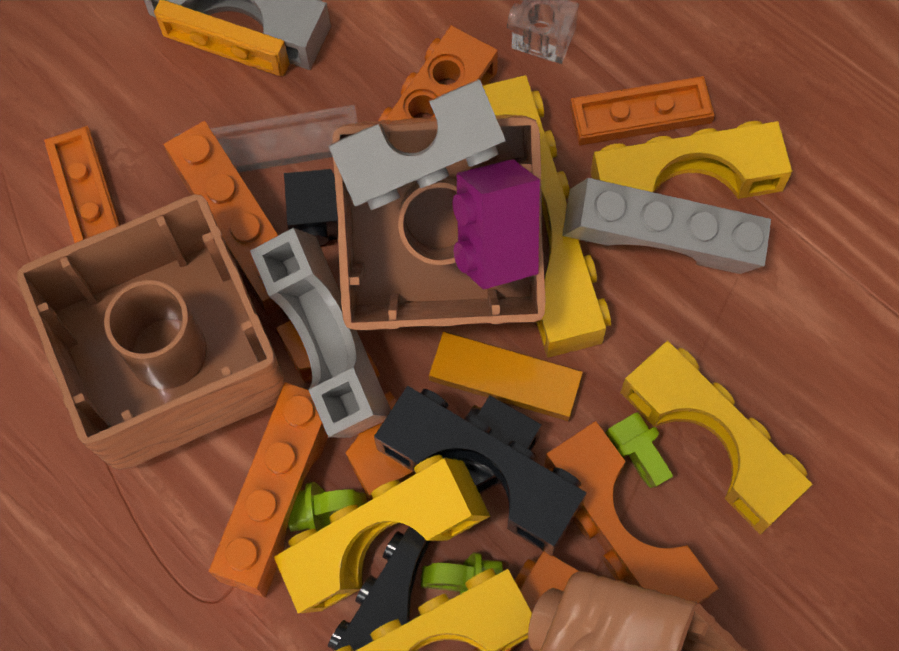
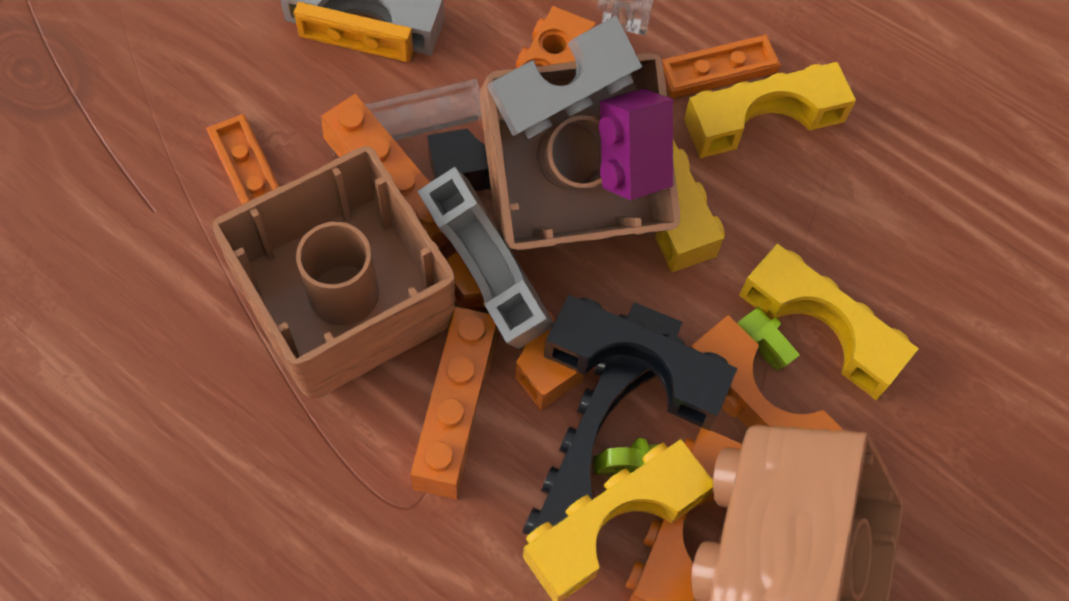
camera: 15 degrees left, 5 degrees down
yellow arch [274,455,490,613] -> none
lime piece [288,482,367,532] -> none
light orange tile [429,332,583,421] -> none
light grey arch [562,178,771,274] -> none

